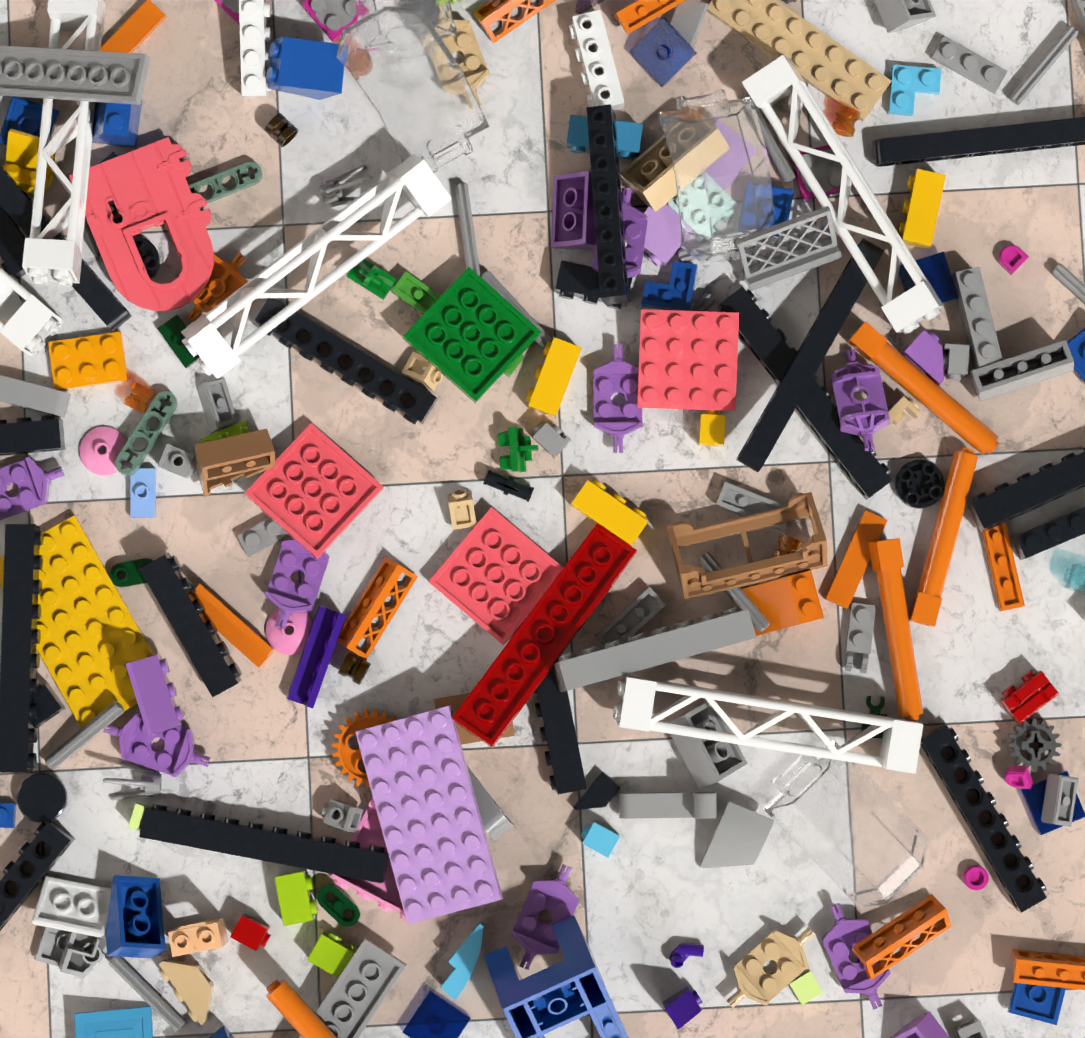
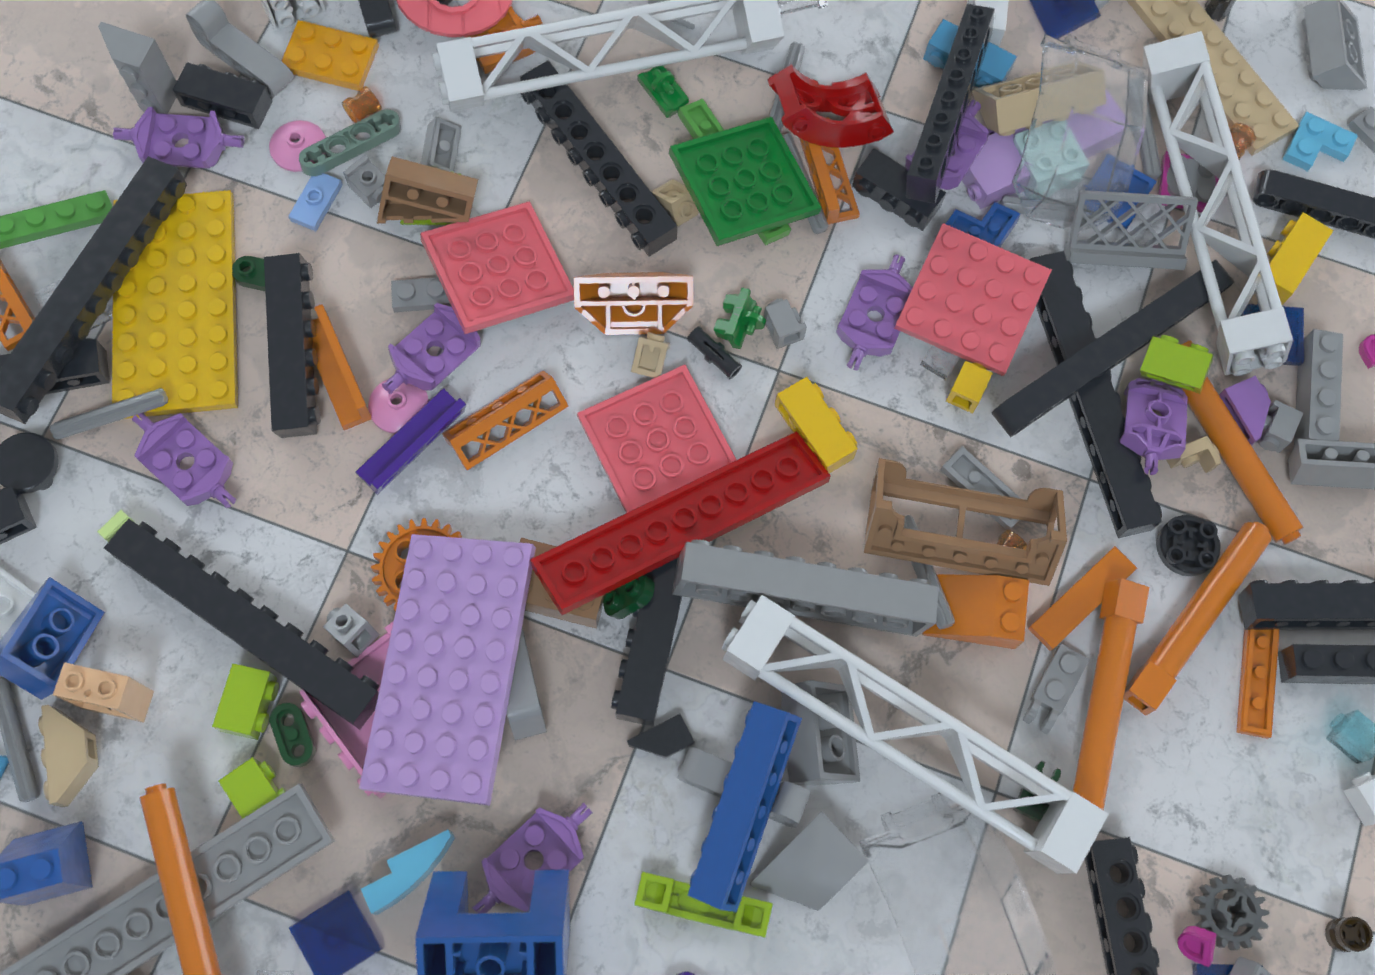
camera: 20 degrees right, 15 degrees down
light grey plant [103,761,162,801] -> none
medium lavender slope [126,655,184,735] -> none
dark green plate [157,315,200,369] -> none
red brick [230,913,271,951] -> none
dark brown wheel [338,652,371,685] -> none
yellow brick [525,337,582,418] -> none
medium lavender slope [551,171,596,250] -> none
medium azure brick [580,821,620,858] -> none
light grey plate [595,587,666,647] -> none
red brick [999,670,1059,724] -> none
none -> wedge [573,272,694,335]
none -> dark green plate [603,575,655,620]
none -> lime slope [634,872,773,938]
none -> blue brick [688,701,802,912]
none -> red fence [767,64,894,148]
none -> orange fence [799,117,860,224]
none -> lime brick [1140,335,1213,394]

